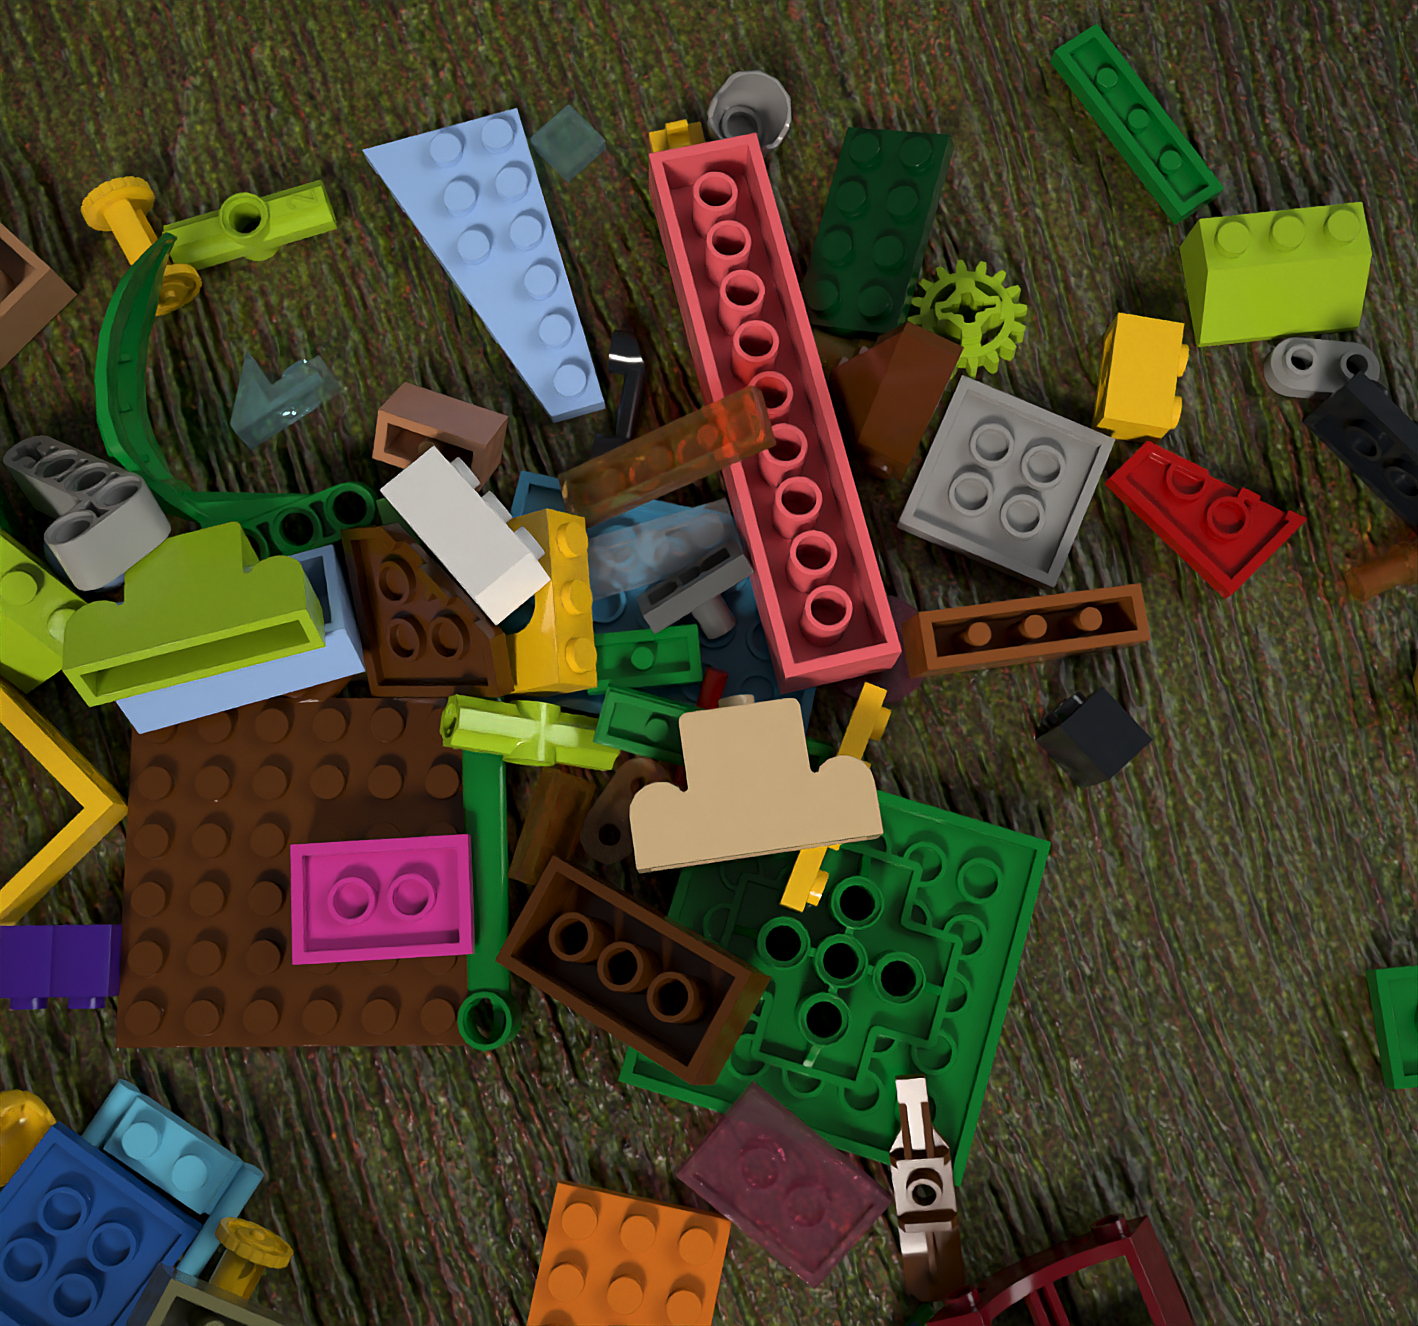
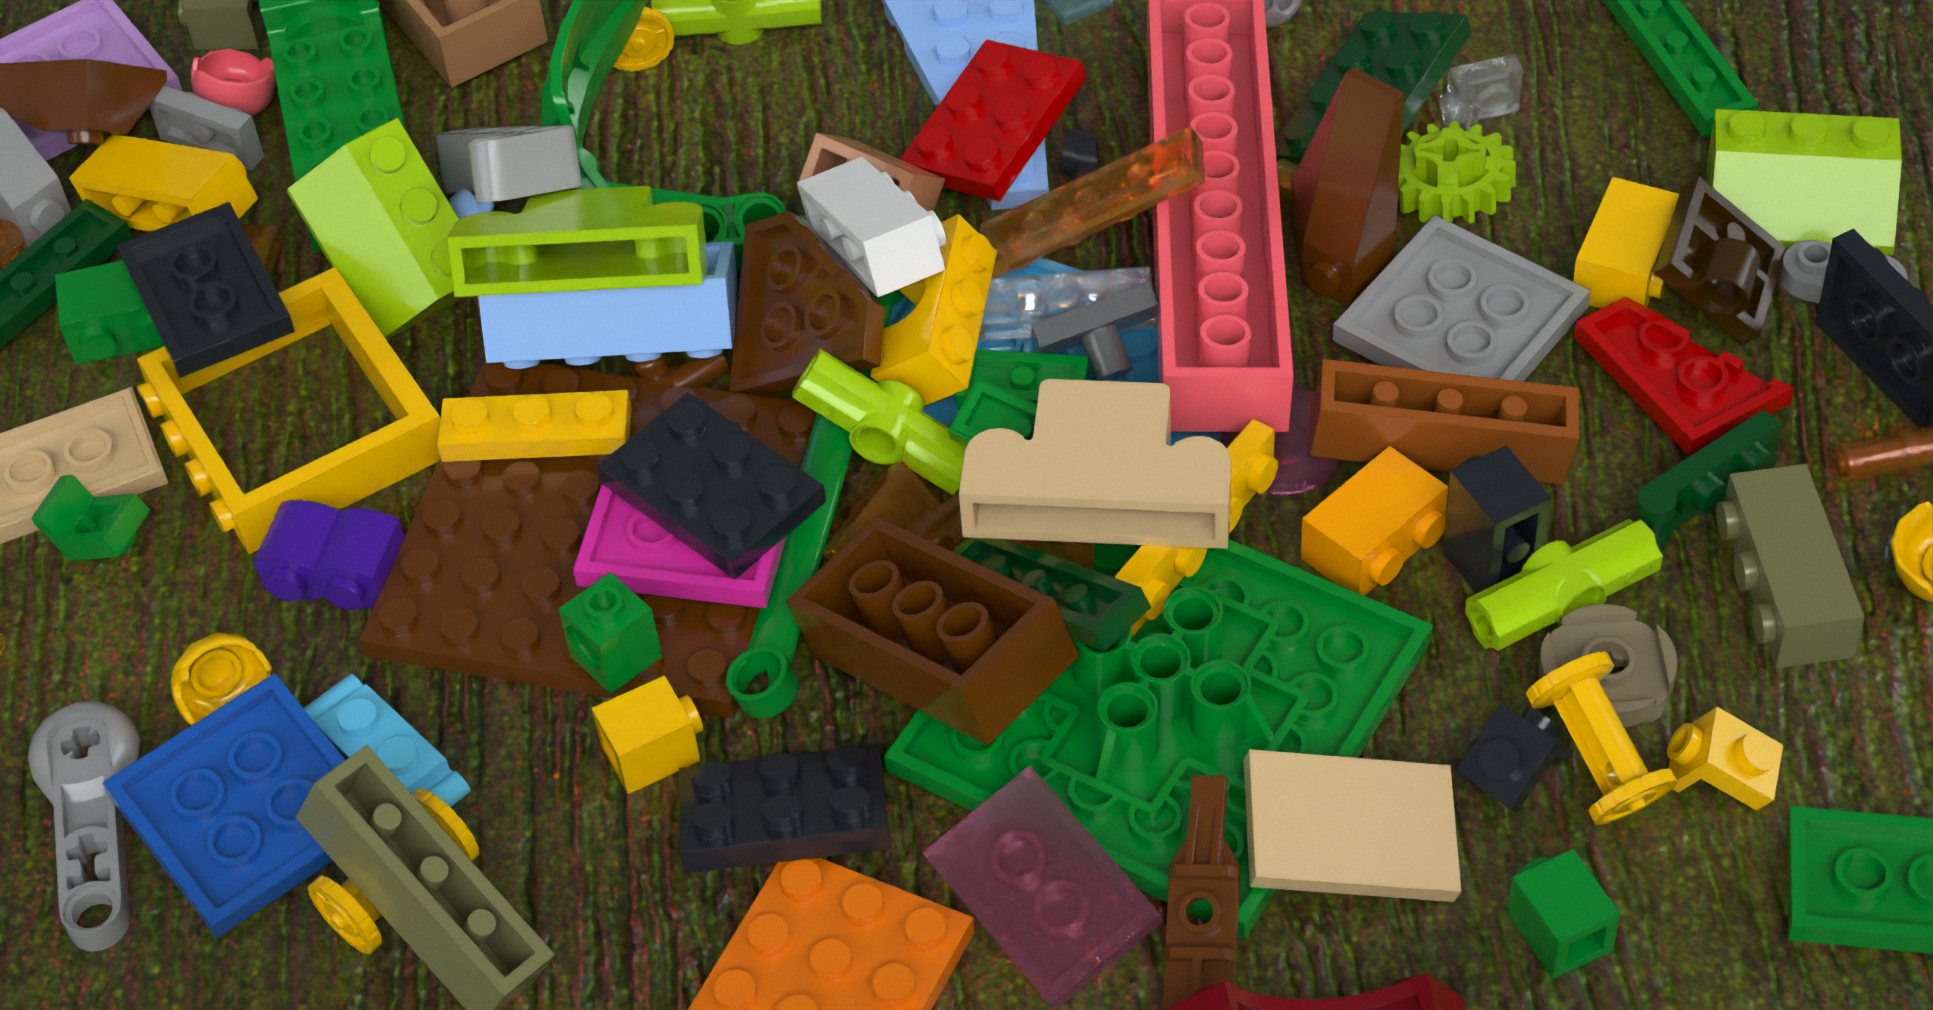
camera: 20 degrees right, 30 degrees down
clear light blue slope [230,352,343,450] -> none
none -> yellow plate [437,390,632,462]
none -> green brick [558,571,662,694]
none -> yellow brick [591,675,704,794]
none -> black plate [596,392,826,580]
none -> black plate [679,743,891,874]
none -> red plate [900,39,1087,202]
none -> dark green plate [952,537,1151,651]
none -> tan tile [1243,749,1461,902]
none -> light orange brick [1301,446,1448,596]
none -> clear bracket [1440,54,1523,131]
none -> black bracket [1455,703,1572,813]
none -> lime piece [1465,519,1663,651]
none -> green brick [1507,849,1620,979]
none -> yellow hose [1526,651,1678,825]
none -> dark tan plate [1539,604,1677,728]
none -> dark green plate [1634,409,1782,552]
none -> dark brown plate [1654,176,1786,345]
none -> yellow bracket [1667,707,1783,811]
none -> olive brick [1716,464,1865,668]

